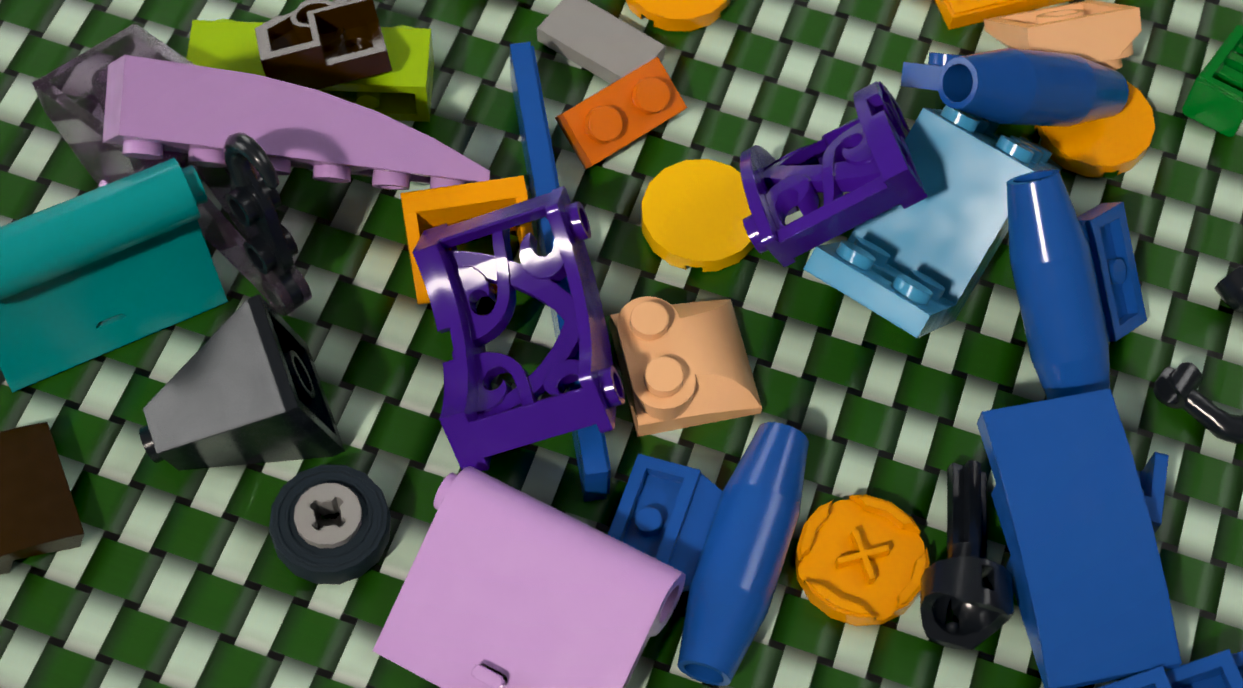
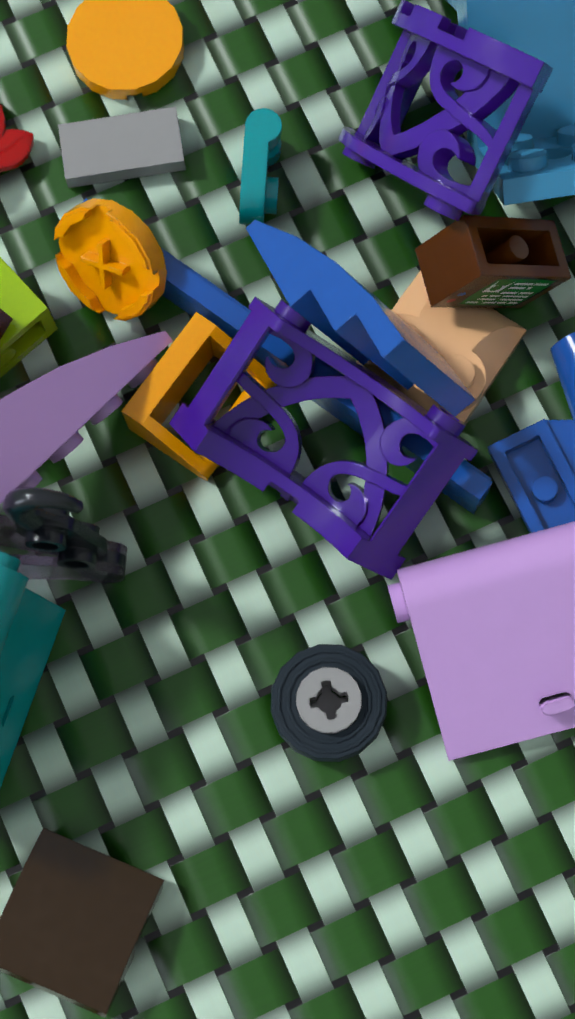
camera: 35 degrees left, 15 degrees up
black slope [139,294,345,471] -> none
orange plate [555,56,687,169] -> none
yellow tile [641,159,754,272] -> none
none -> light orange tile [54,198,167,321]
none -> teal plate [239,108,282,225]
none -> blue slope [246,220,475,417]
none -> reddish brown brick [415,215,572,308]

